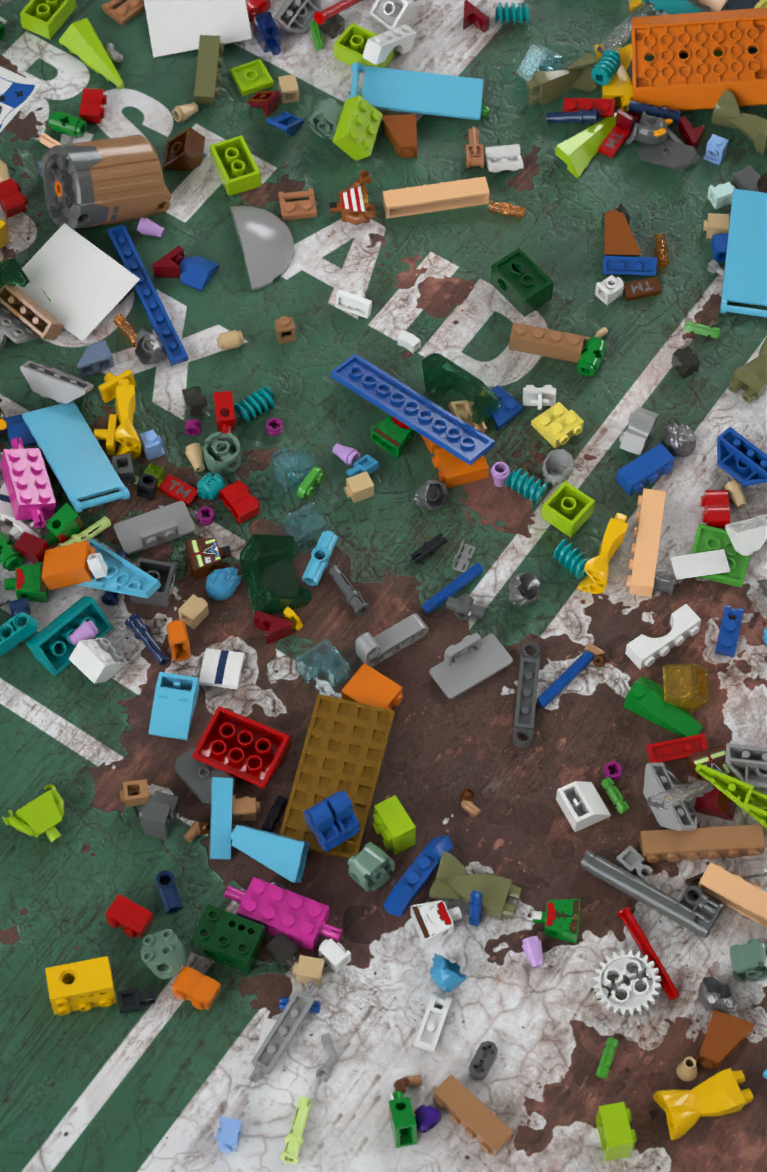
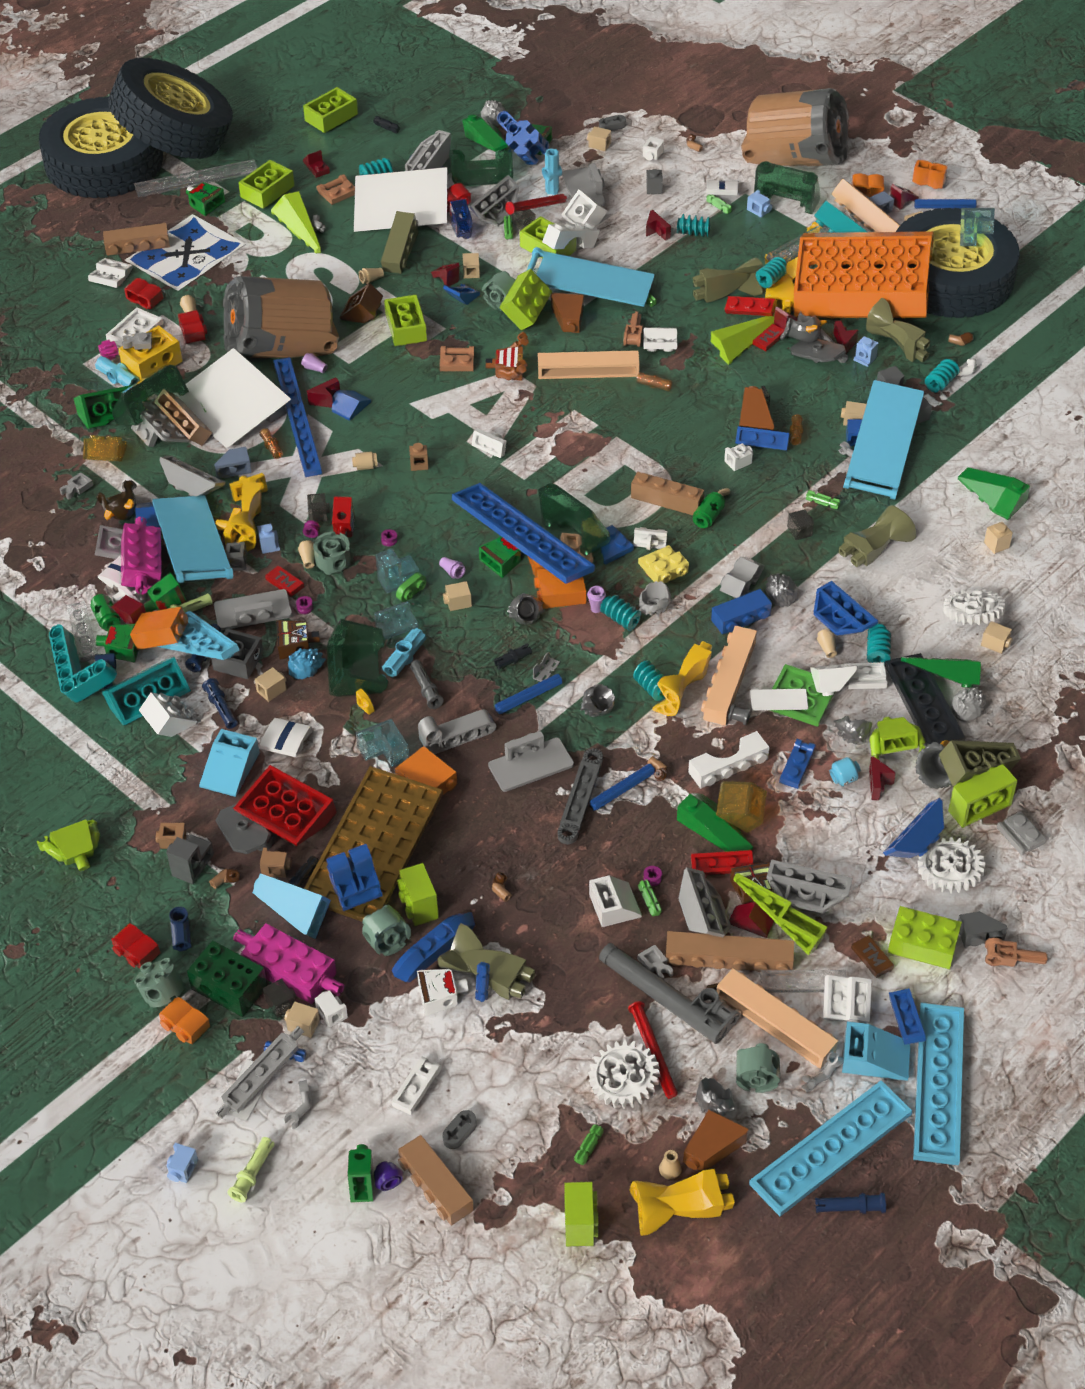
camera: 10 degrees right, 10 degrees down
yellow piece [45,956,117,1015] -> none
green piece [48,111,87,138] -> none
lavender cone [68,620,99,646] -> none
red brick [79,88,107,124] -> none
white piece [87,552,108,579] -> none
black plate [117,988,156,1014] -> none
flat silver hair [134,328,165,365] -> none
black leg [137,463,166,501] -> none
orange brick [166,620,191,662] -> none
teal head [197,472,225,500] -> none
medium azure tile [209,777,233,860] -> none
red brick [220,480,260,524] -> none
lime tile [230,58,274,96] -> none
light grey brick [230,206,294,291] -> none
teal piece [234,386,275,423] -> none
dark red slope [254,610,293,644] -> none
dark azure plate [346,454,380,477] -> none
arm [393,1075,422,1094] -> none
white piece [398,330,421,353] -> none
dark azure hair [430,953,467,993] -> none
dark grey axle [445,595,485,620] -> none
dark green piece [490,248,554,317] -> none
clear light blue brick [516,44,561,81] -> none
lavender cone [522,936,544,968] -> none
green torso [532,899,580,943] -> none
lime brick [541,481,595,537] -> none
dark blue pin [546,108,599,124] -> none
reddish brown tile [623,277,662,301] -> none
dark blue pin [628,100,681,125] -> none
clear plate [647,780,712,810] -> none
red brick [700,490,730,529] -> none
light aqua brick [707,182,735,210] -> none

